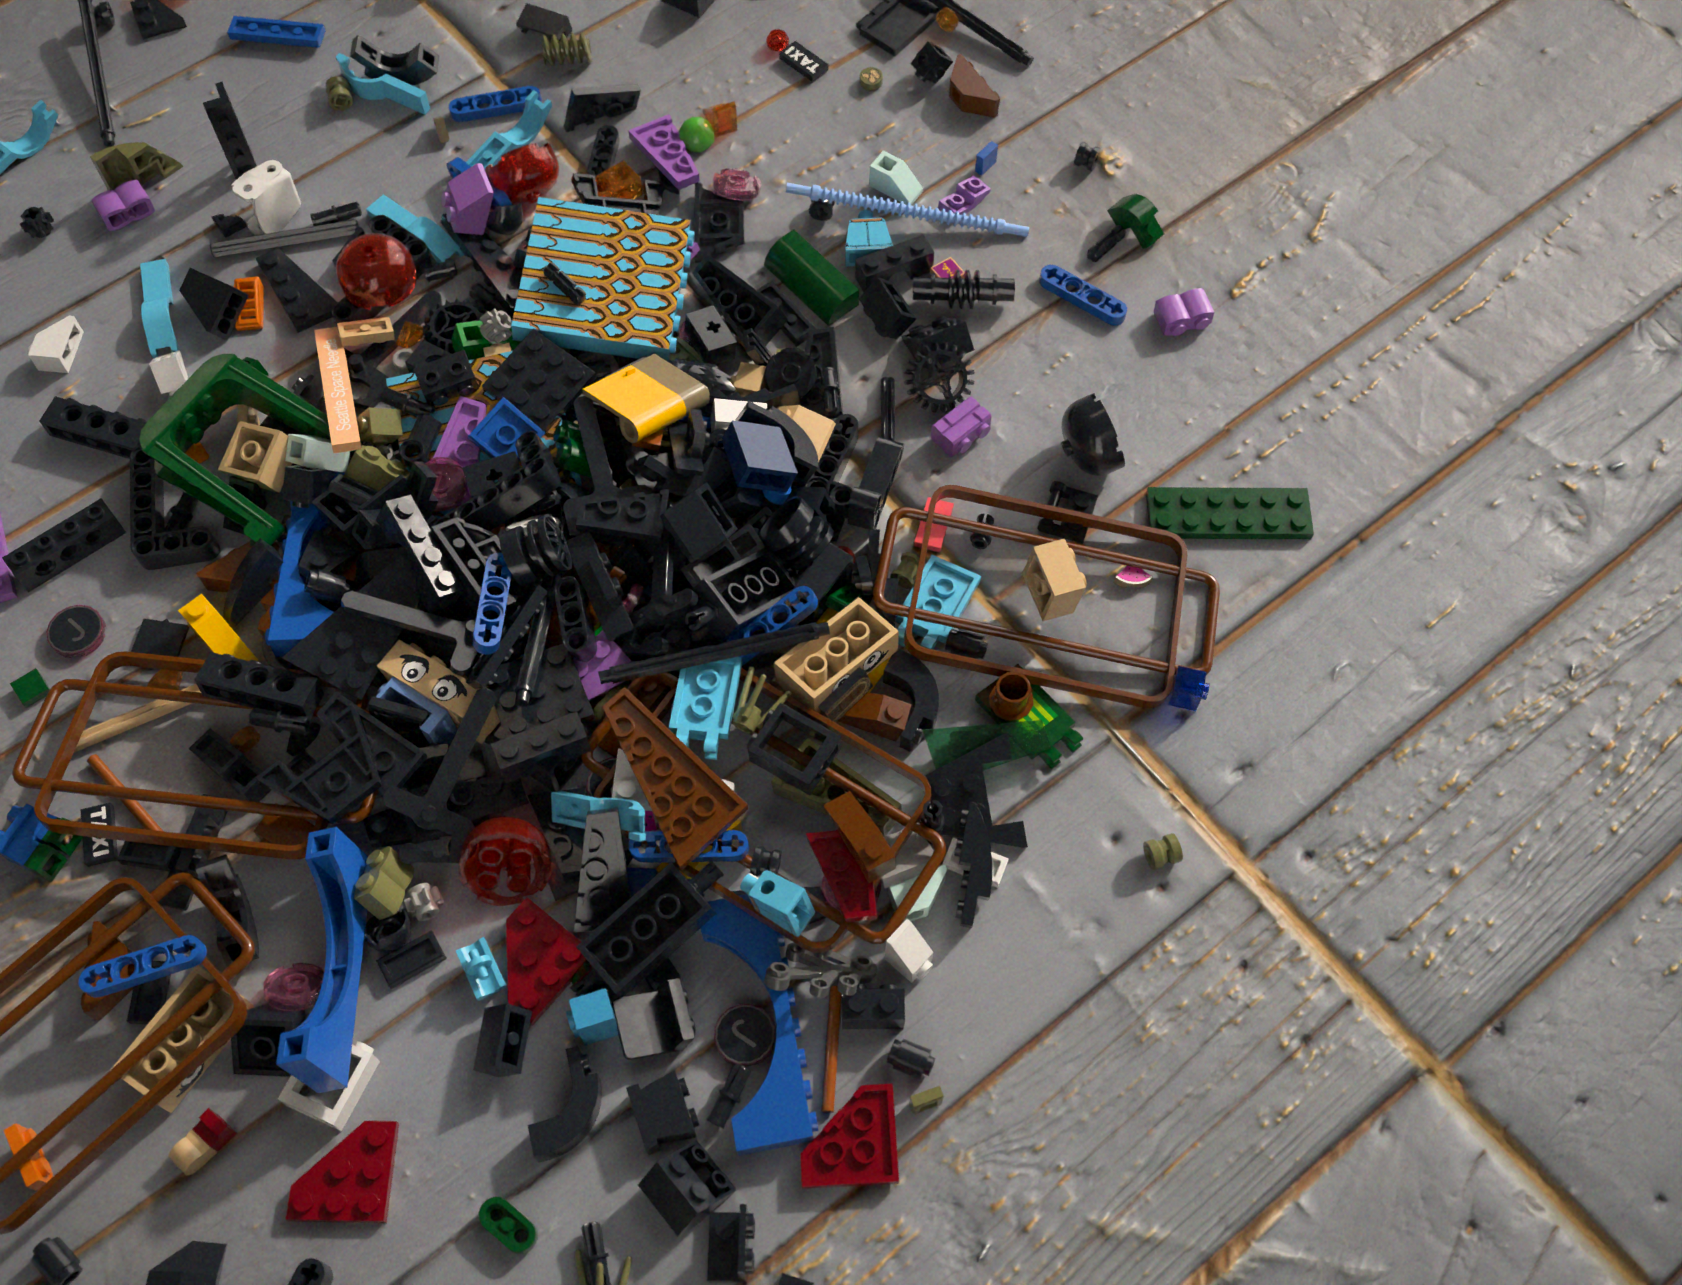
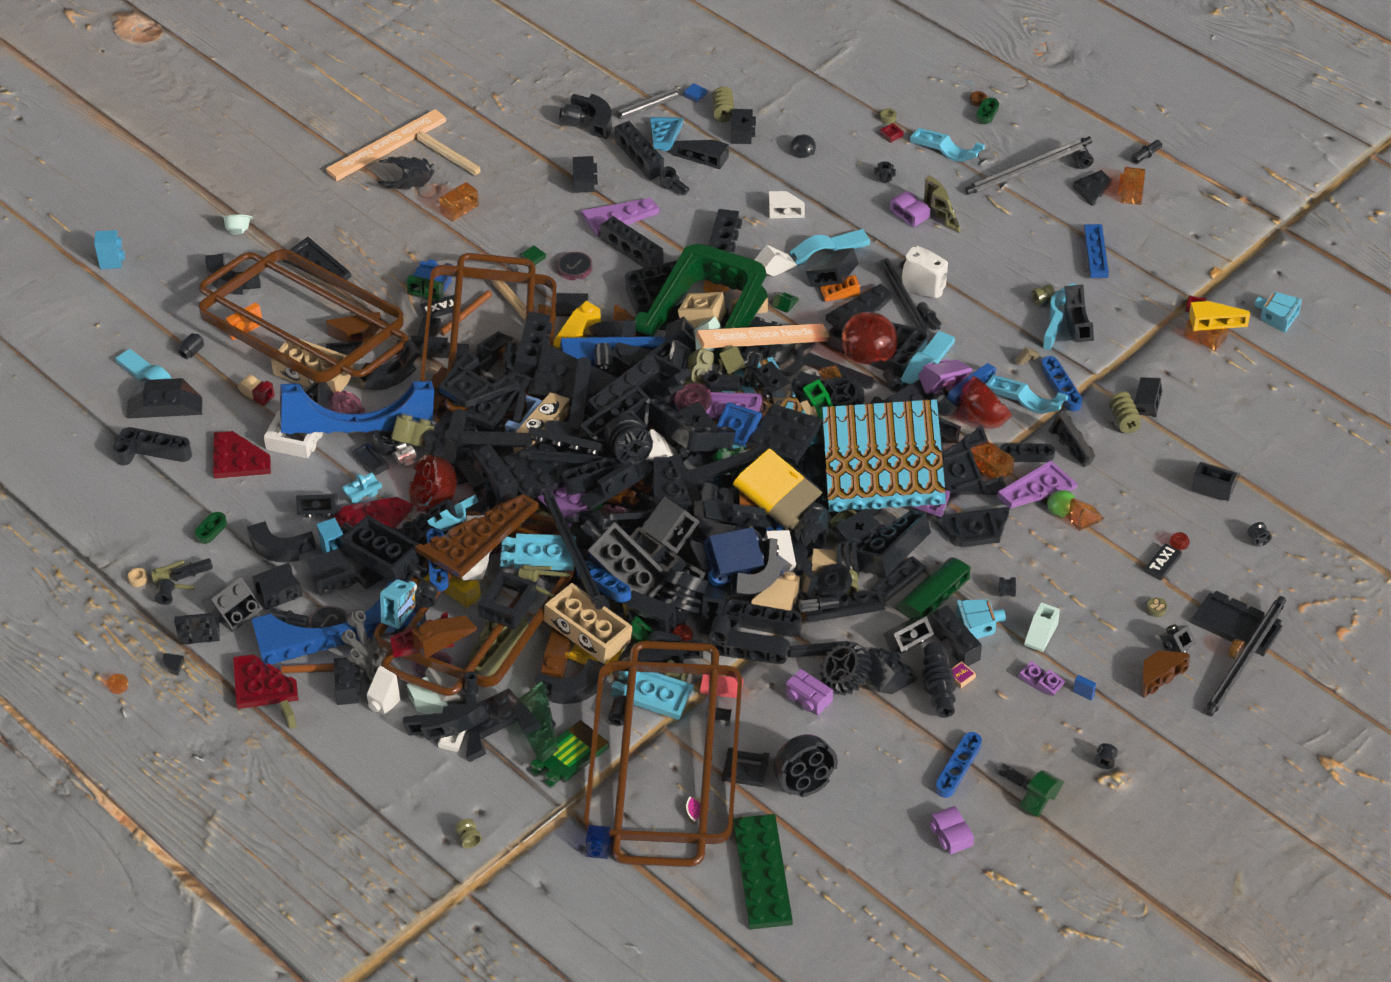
camera: 85 degrees right, 15 degrees down
blue beam [78,935,207,998] -> none
black fence [203,82,257,179] -> none
tan plate [337,317,395,346] -> none
blue beam [473,553,512,654] -> none
light grey gear [480,309,513,344] -> none
black axle [543,263,586,305] -> none
clear pink tile [712,168,761,200] -> none
light blue hose [786,183,1029,237] -> none
tile [818,667,873,723] -> none
black brick [887,1039,936,1080] -> none
reddish brown piece [989,672,1034,722] -> none
tan brick [1022,539,1087,621] -> none

